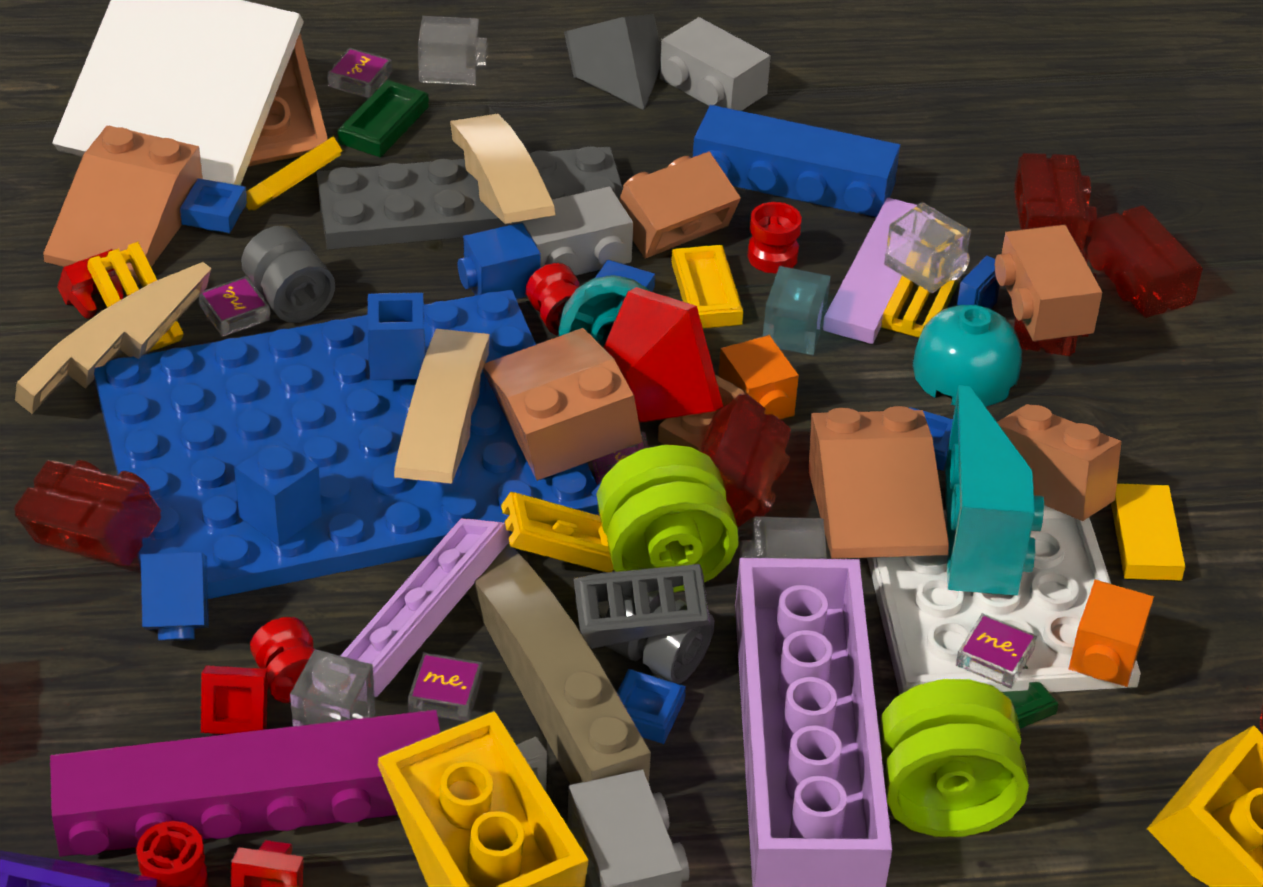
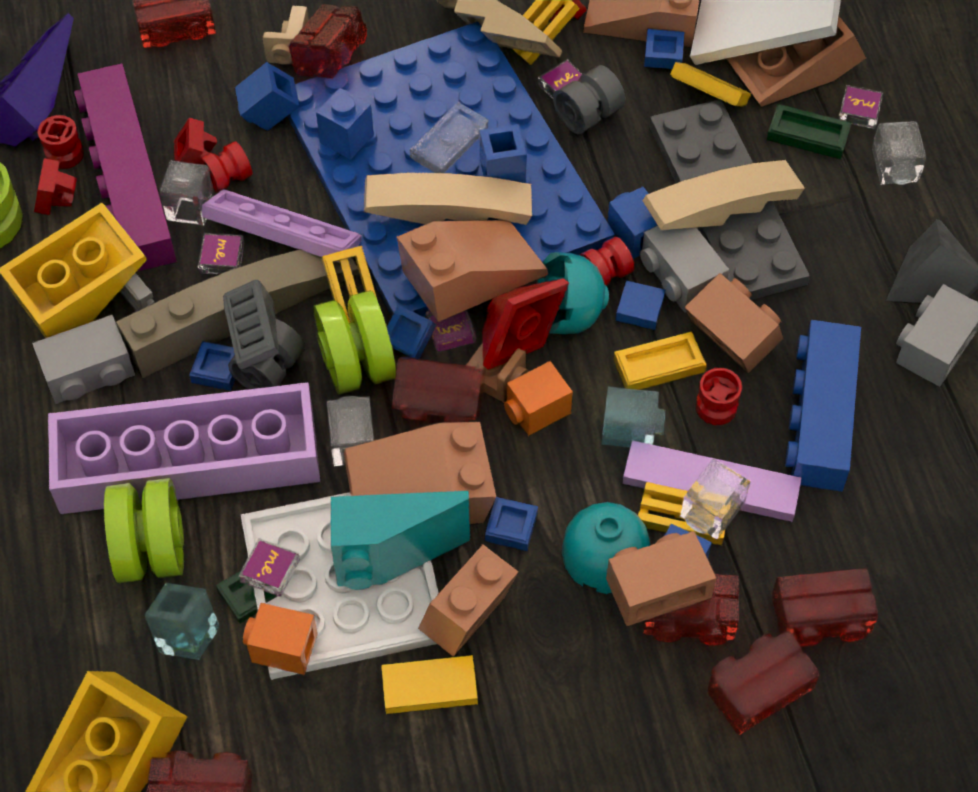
camera: 85 degrees right, 15 degrees up
none -> clear light blue brick [144,583,220,660]
none -> tan bracket [263,6,311,65]
none -> clear tile [410,102,488,173]

